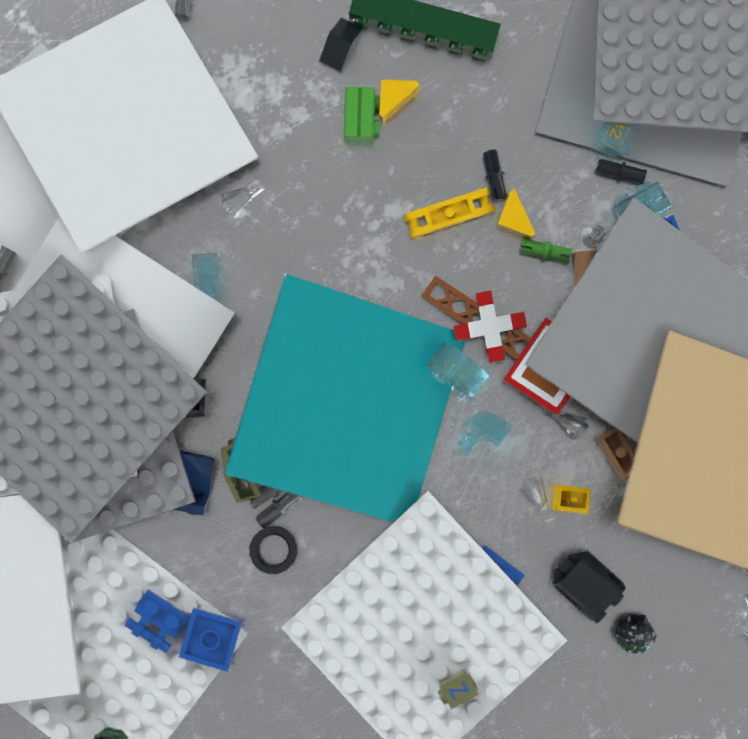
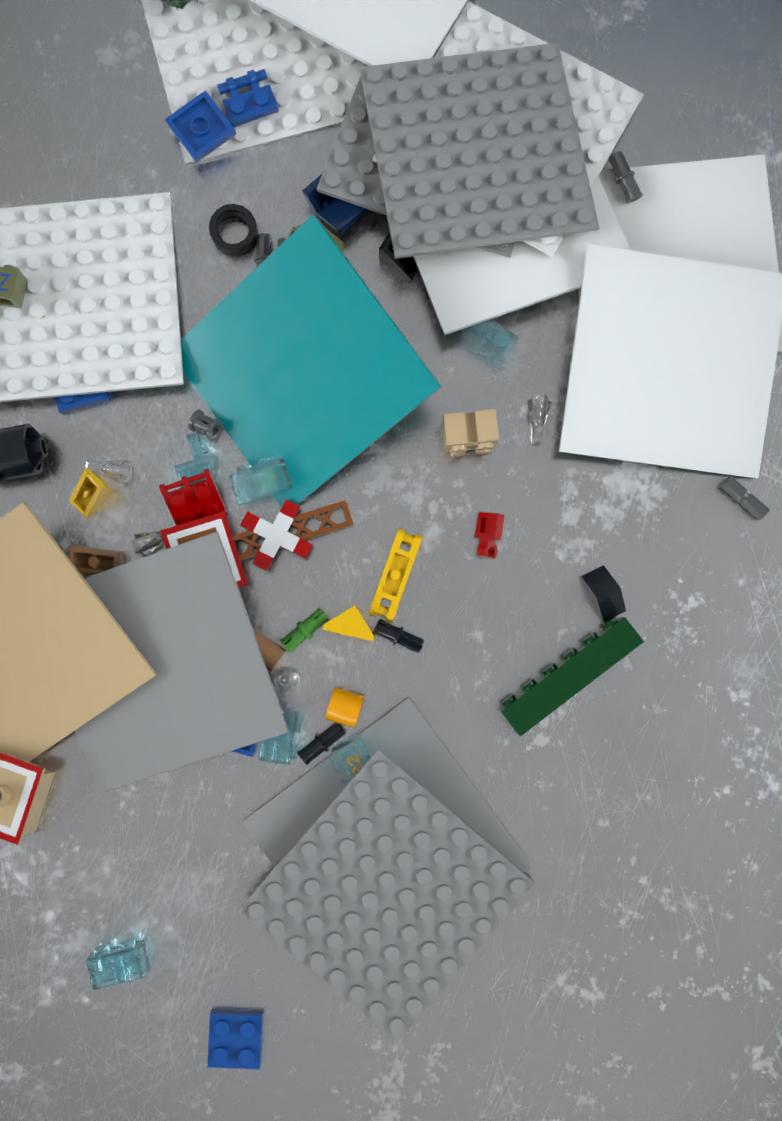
camera: 120 degrees right, 0 degrees up
bright green brick [343,87,380,142] -> none
yellow slope [379,79,420,123] -> none
none -> red plate [159,468,227,526]
none -> dark grey bush [188,409,222,441]
none -> light orange piece [325,687,364,728]
none -> tan brick [441,409,499,457]
none -> red plate [475,512,505,558]

